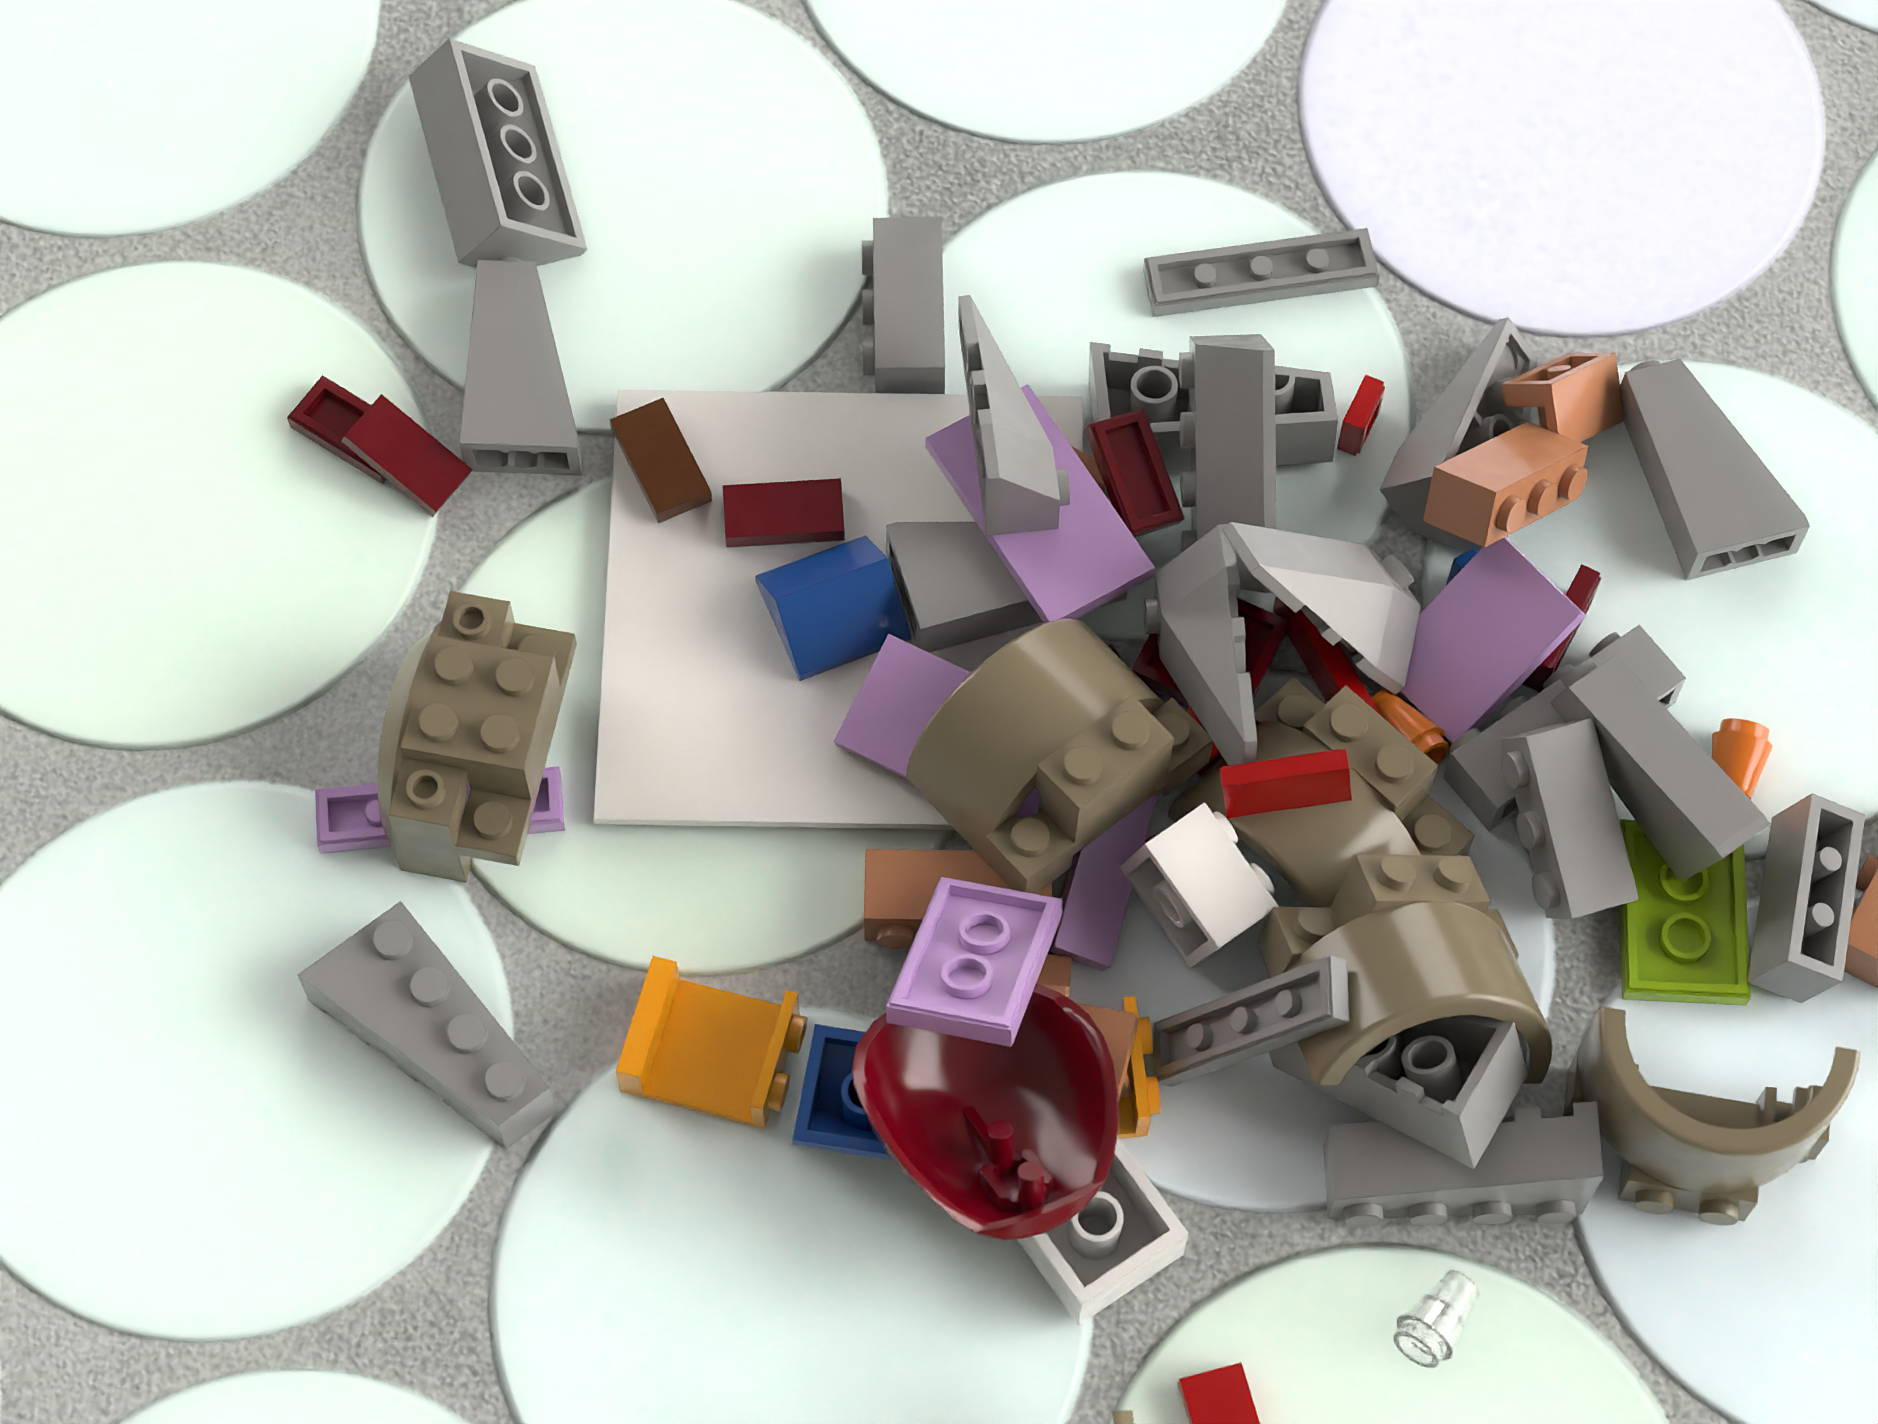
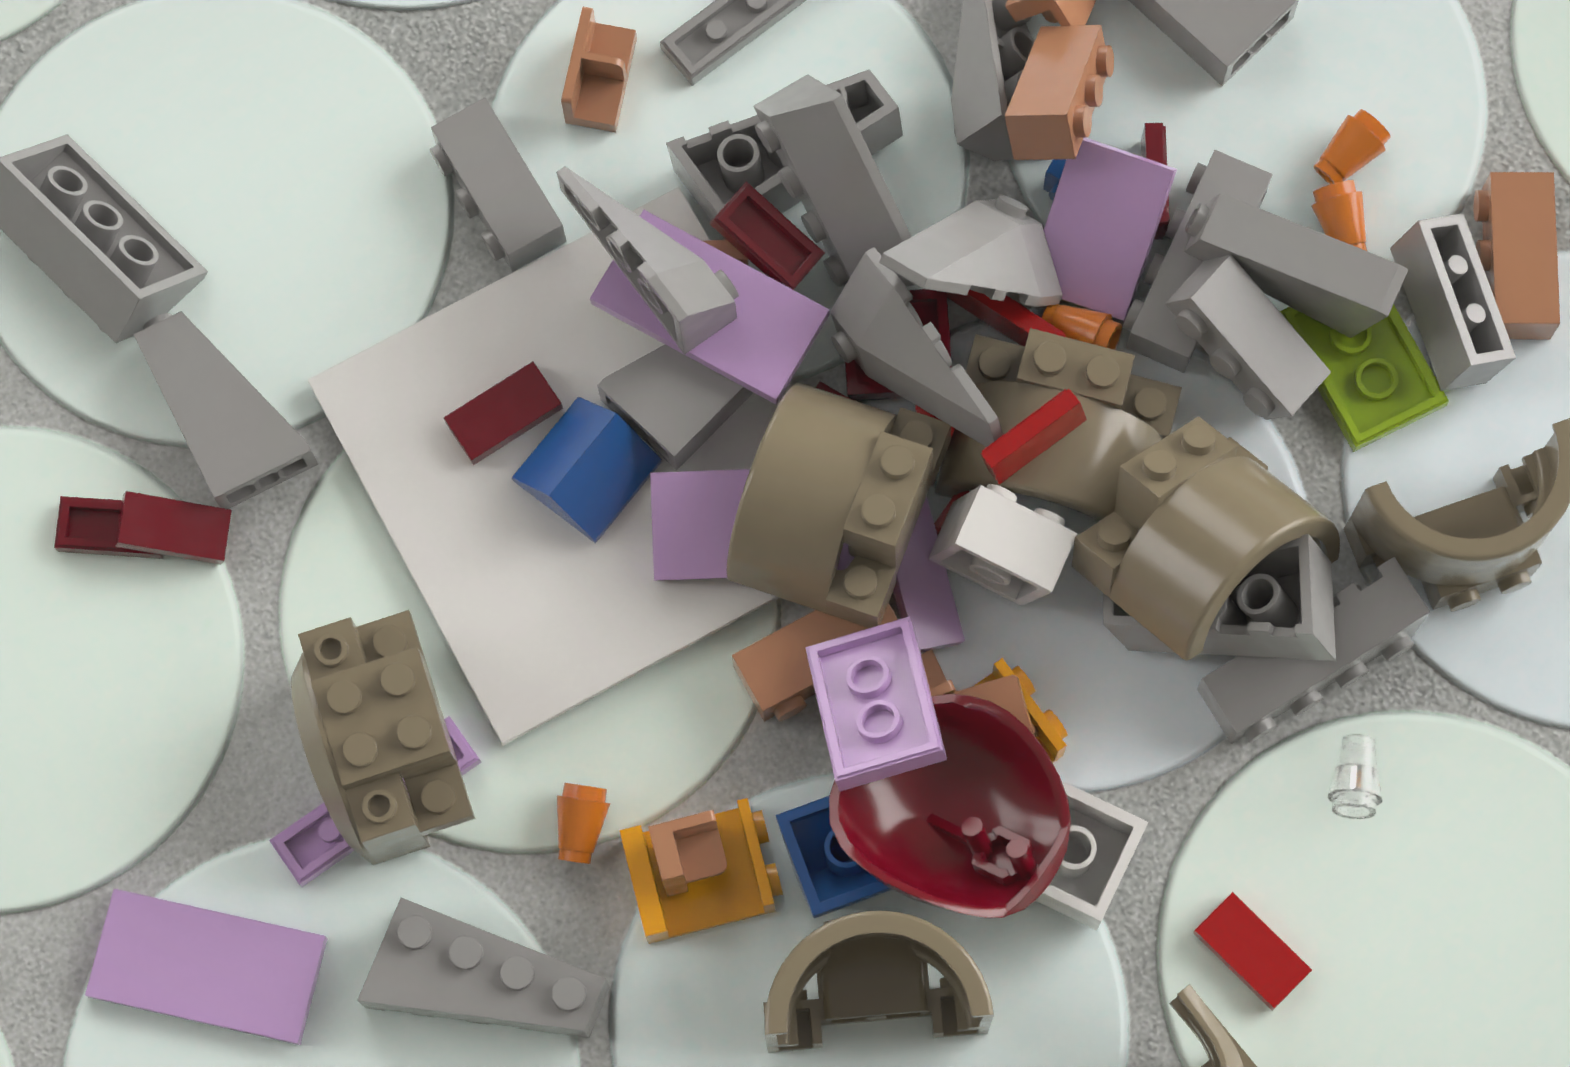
camera: 25 degrees left, 10 degrees up
reddish brown tile [610,397,712,523] -> none
light grey tile [1154,955,1350,1087] -> none
red tile [1337,374,1386,456] -> none
none -> lavender tile [85,889,328,1046]
none -> orange cone [557,783,611,864]
none -> nougat panel [561,6,637,133]
none -> nougat panel [648,810,727,897]
none -> dark tan piece [763,911,994,1053]
none -> orange cone [1313,109,1391,184]

